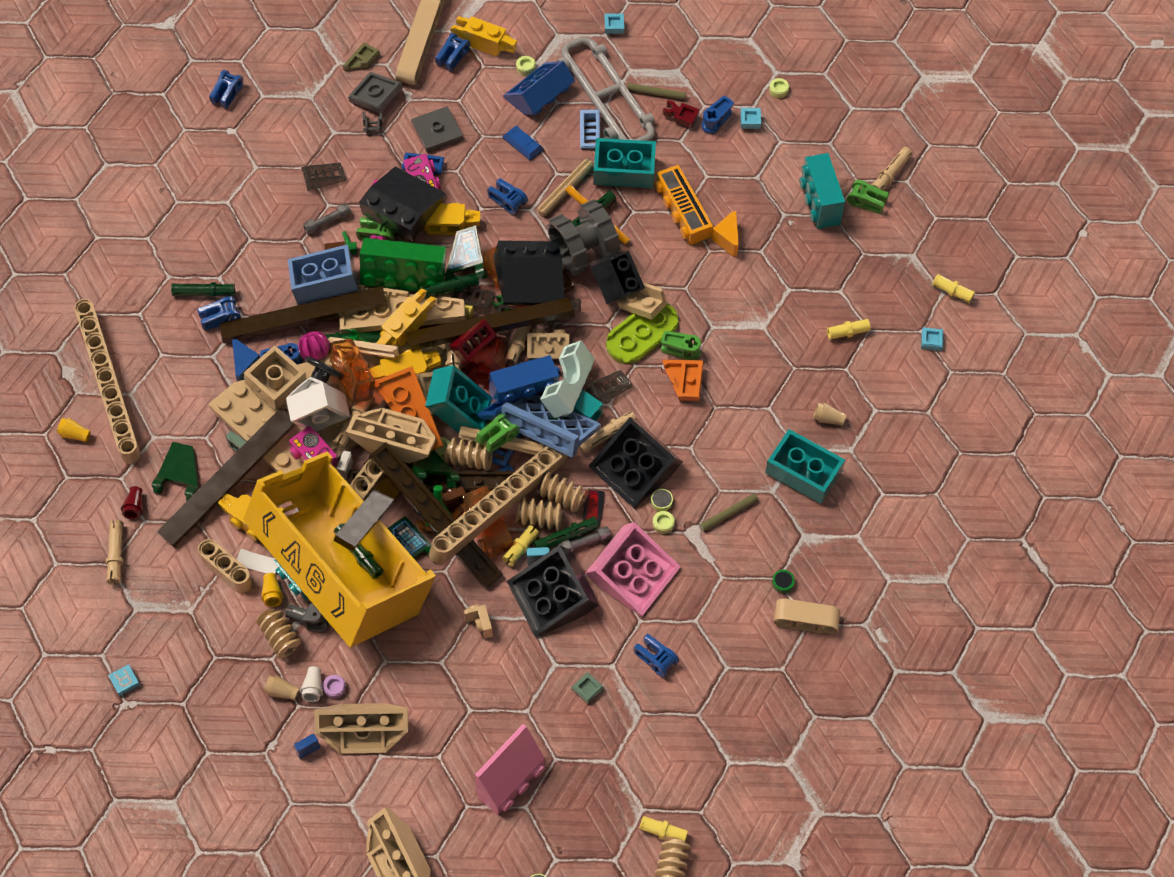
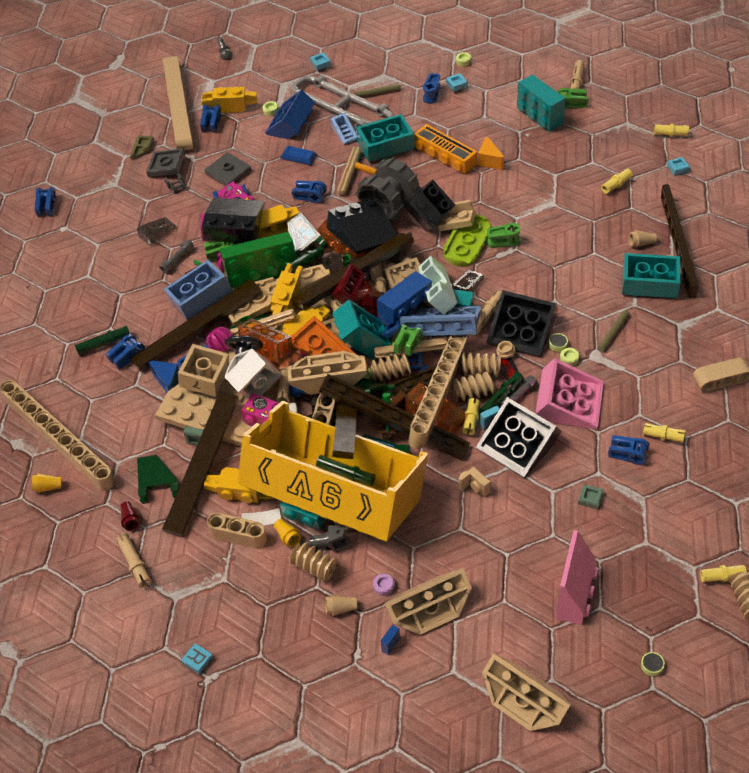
camera: 20 degrees left, 10 degrees down
white cone [300,667,323,702] -> none
dark red plate [662,100,700,128] -> none
orange wing [663,360,704,401] -> none
tile [772,570,795,593] -> none
none -> tan plate [496,341,515,359]
none -> light yellow pin [643,423,686,443]
none -> dark brown tile [660,184,699,298]

